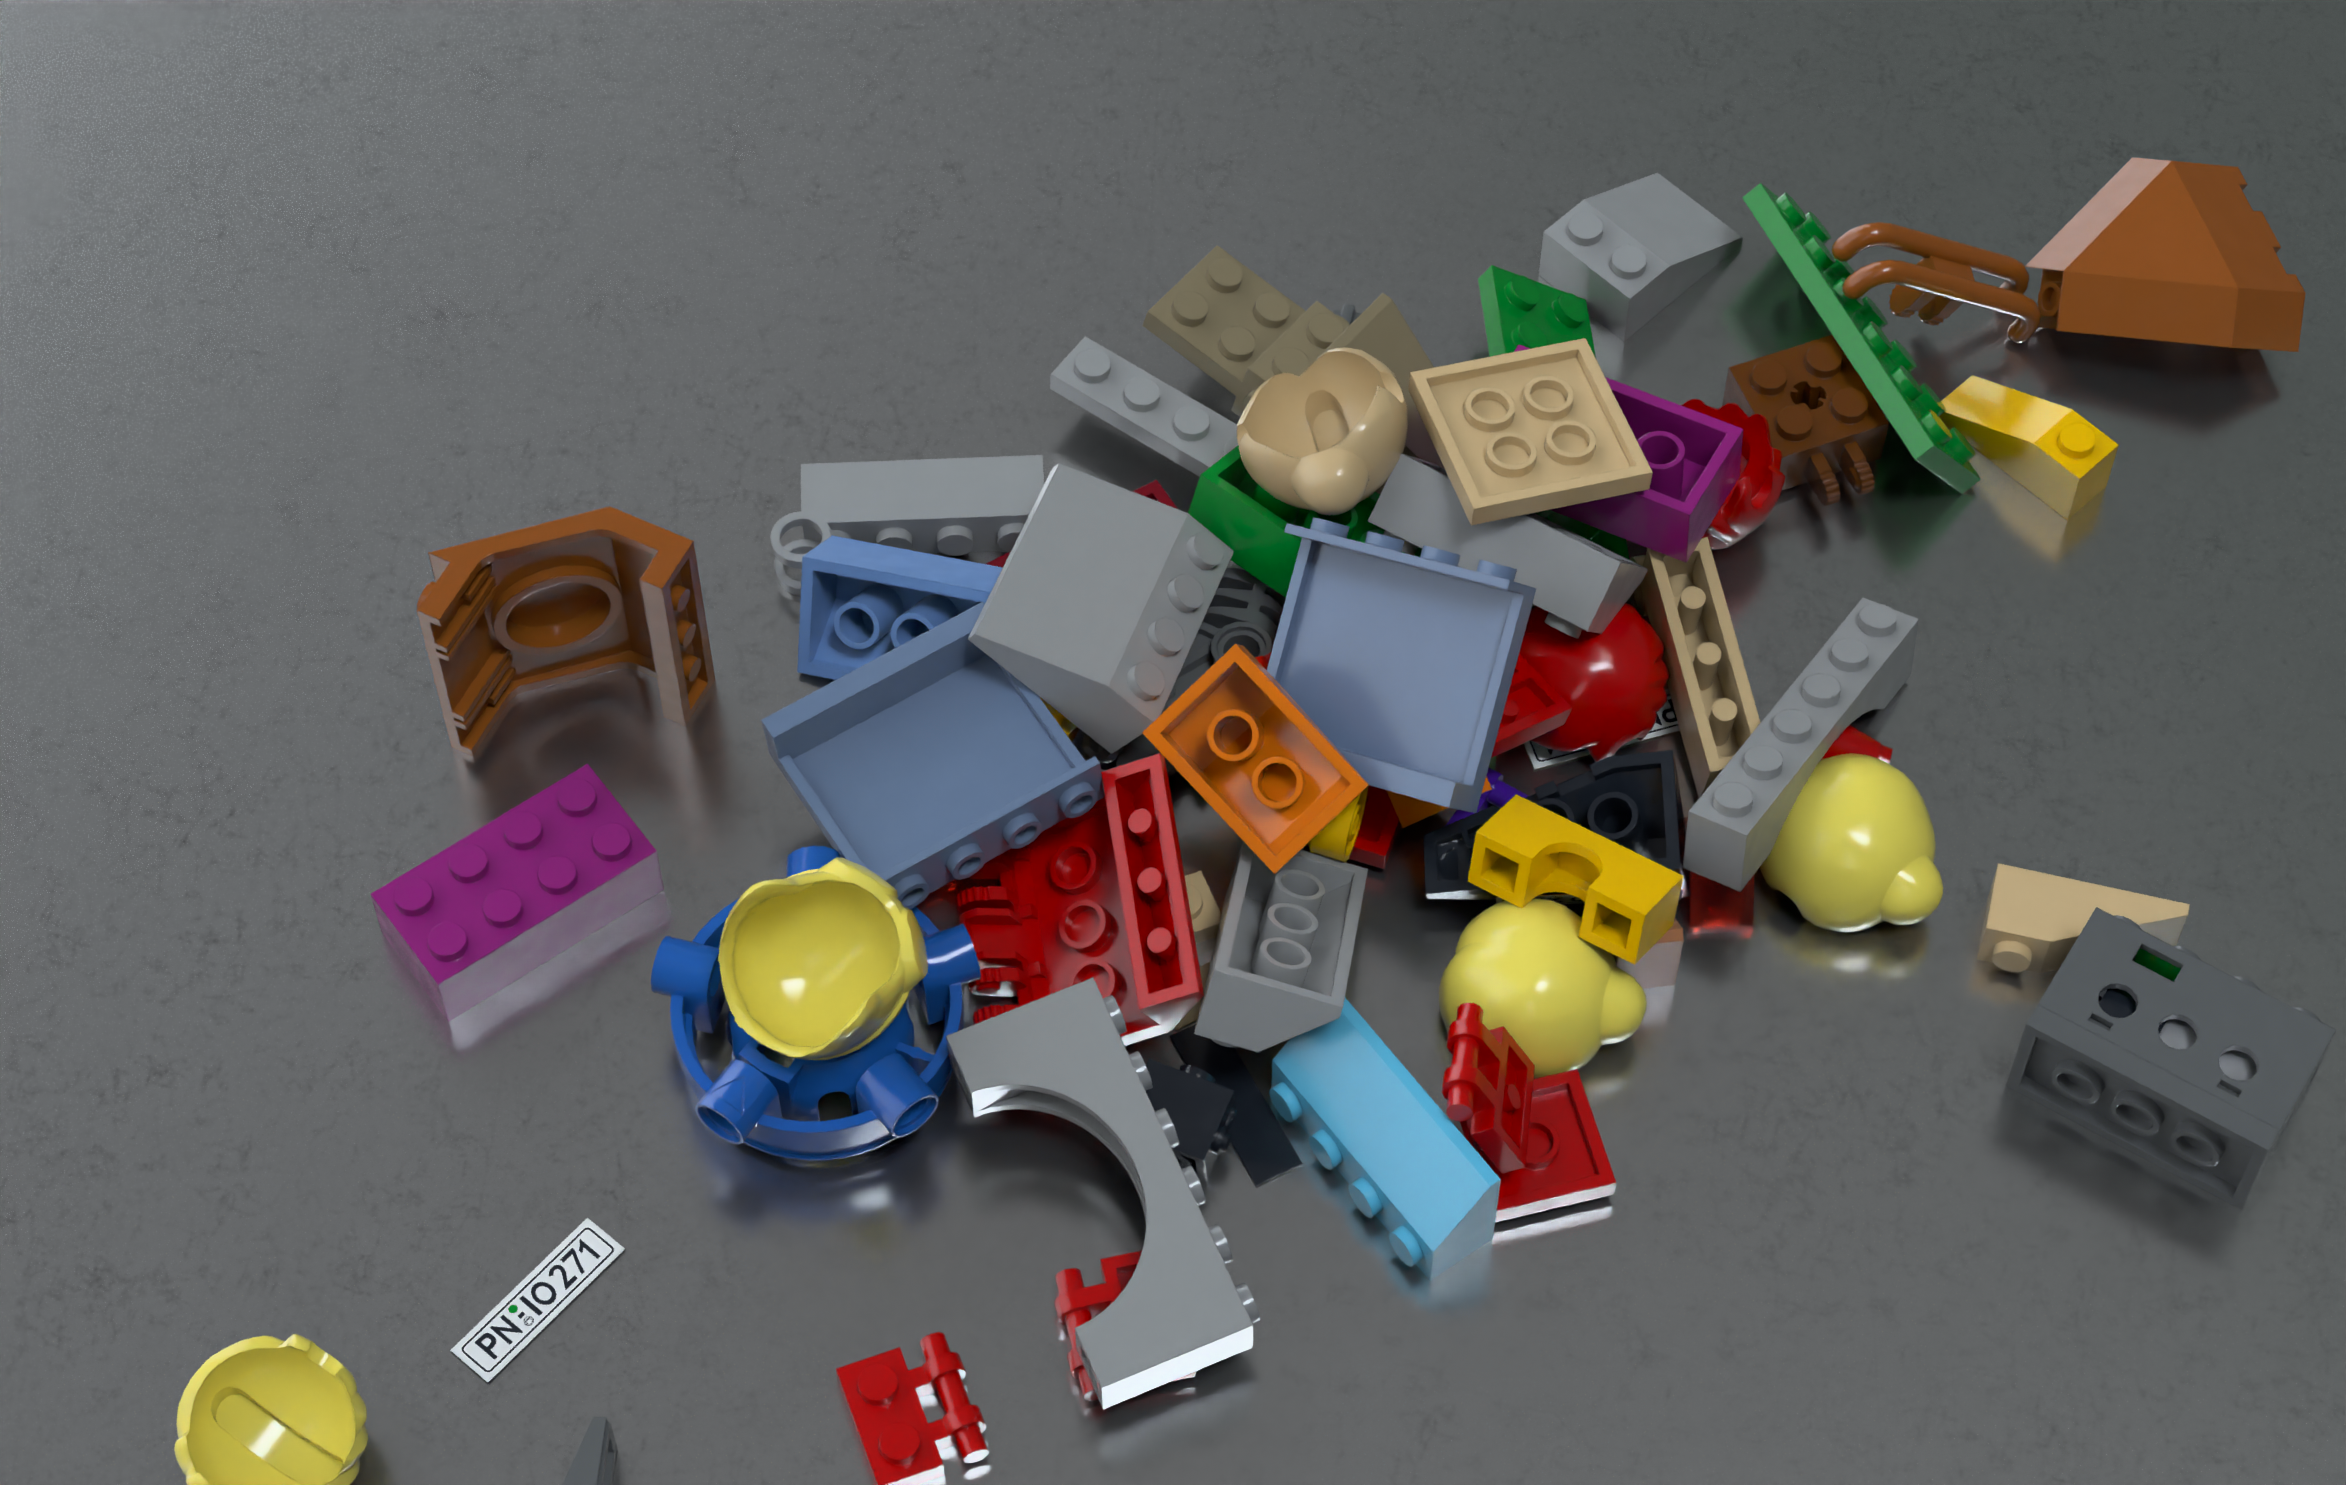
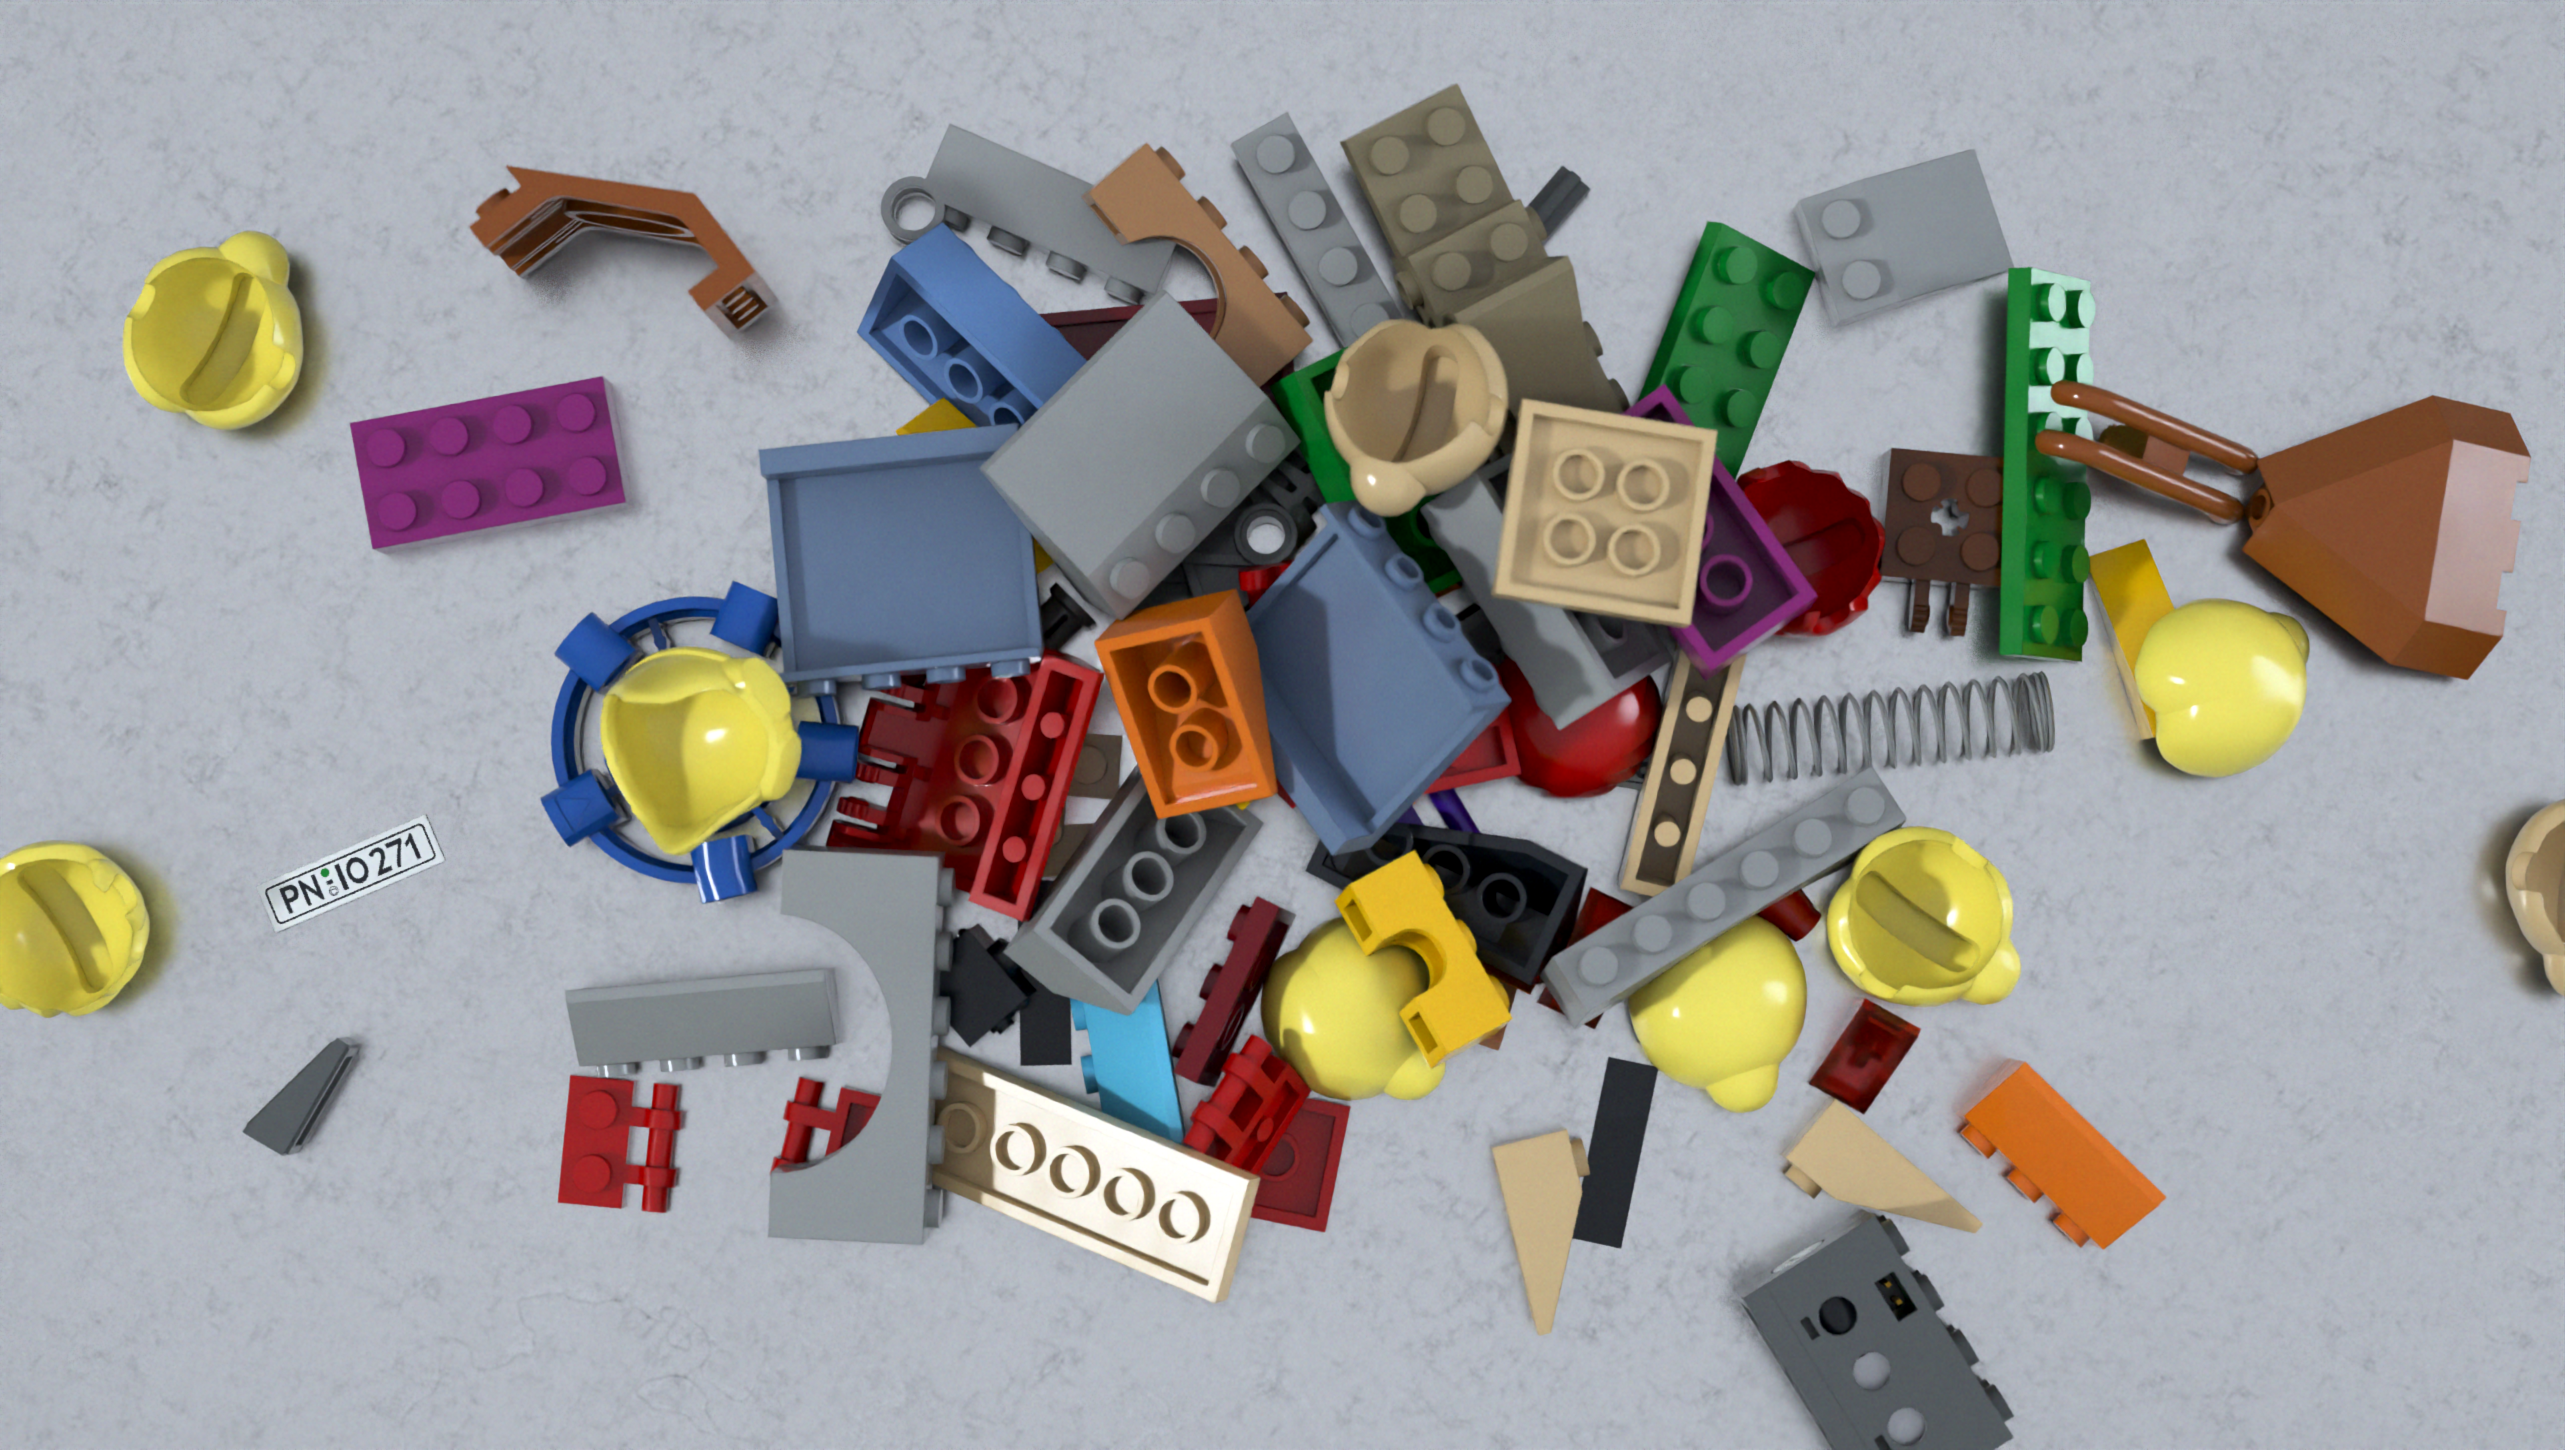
camera: 25 degrees right, 30 degrees up
none -> light yellow piece [123,230,304,430]
none -> light grey slope [565,967,841,1078]
none -> plate [932,1045,1261,1303]
none -> medium nougat arch [1081,143,1314,388]
none -> dark red plate [1171,896,1296,1088]
none -> tan slope [1490,1127,1590,1336]
none -> black sticker [1572,1057,1658,1249]
none -> light grey piece [1726,671,2055,787]
none -> clear red slope [1809,997,1921,1114]
none -> light yellow piece [1826,826,2021,1007]
none -> orange slope [1956,1058,2166,1250]
none -> light yellow piece [2134,598,2310,778]

